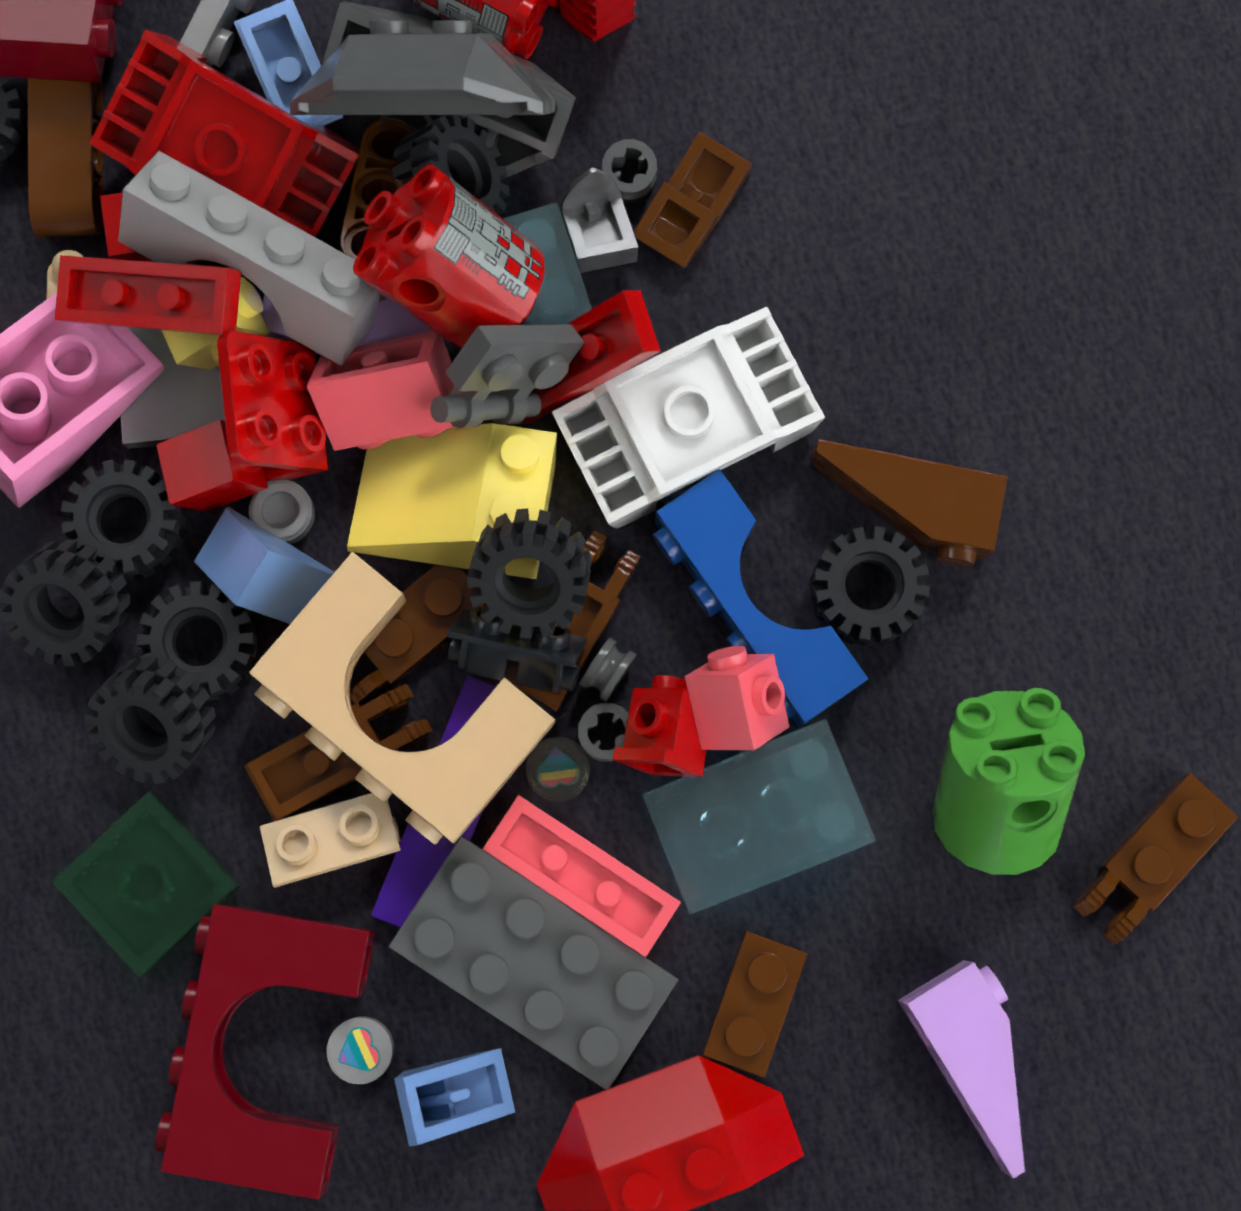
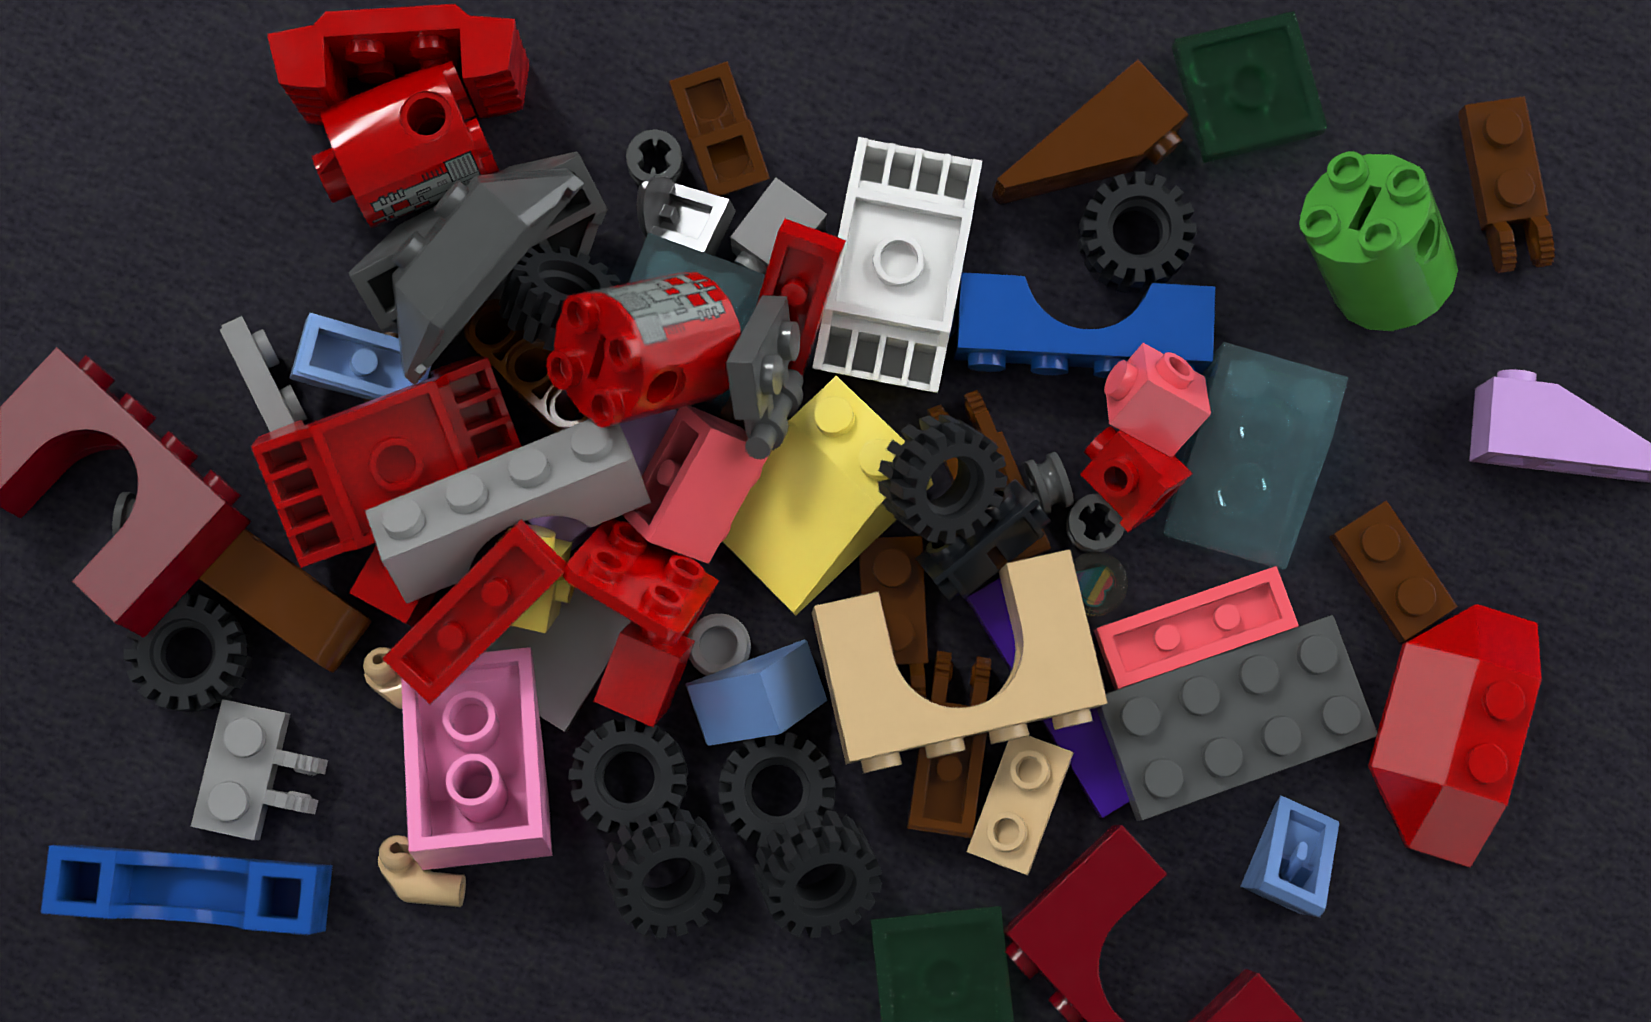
camera: 55 degrees left, 0 degrees up
light grey tile [327,1016,394,1084] -> none
none -> light grey brick [730,177,827,285]
none -> clear green plate [1171,11,1328,163]

